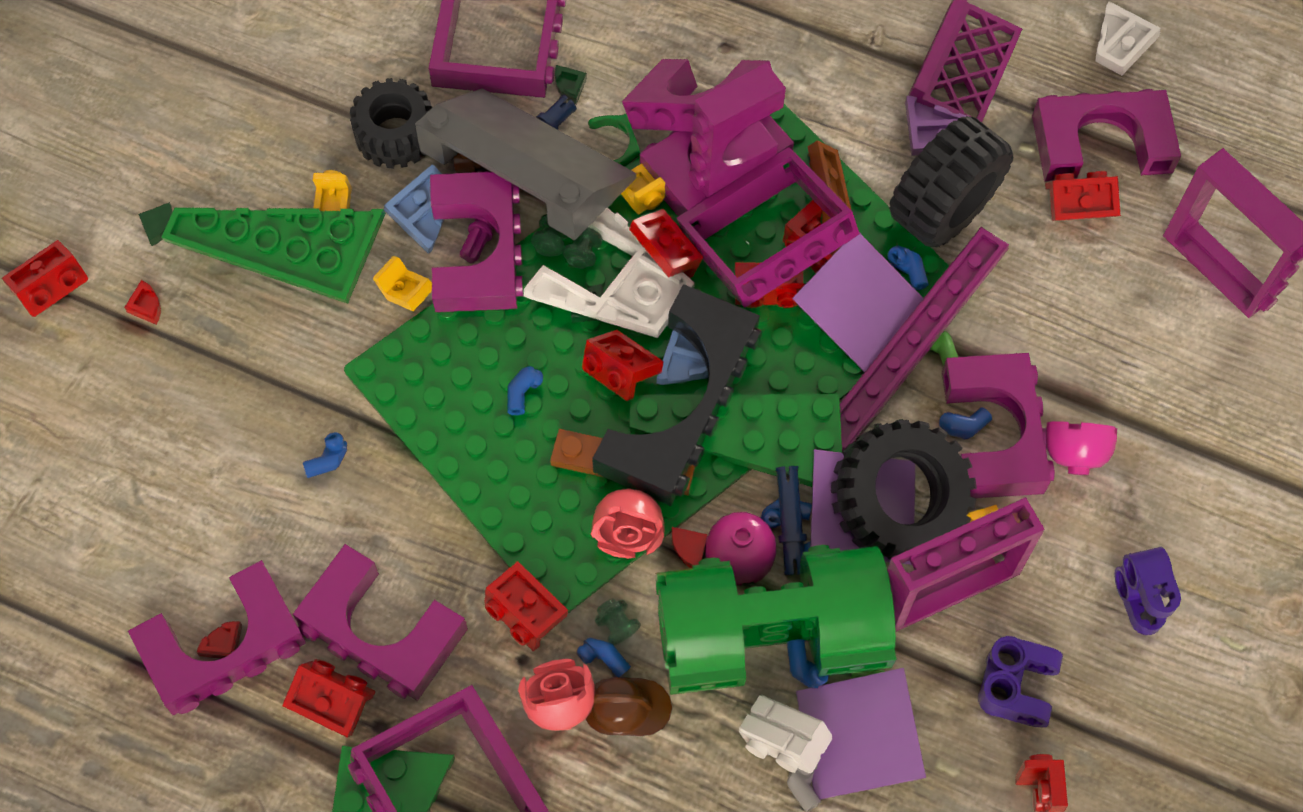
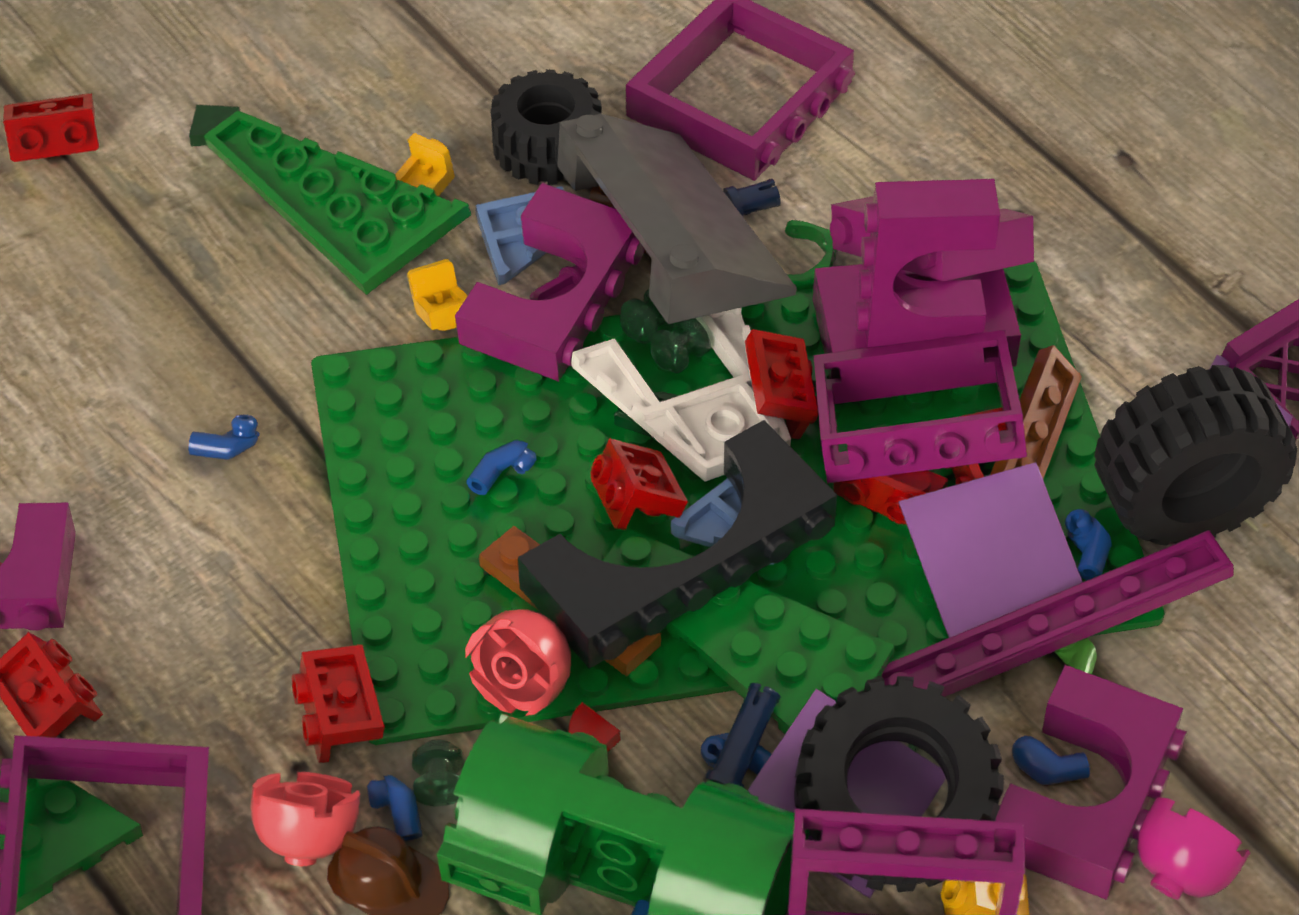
camera: 30 degrees right, 15 degrees down
red tile [124,280,161,325] -> none
magenta arch [293,544,468,701] -> none
dark green tile [555,65,587,105] -> none
yellow bracket [621,163,665,215] -> none
dark pink cylinder [705,512,776,586] -> none

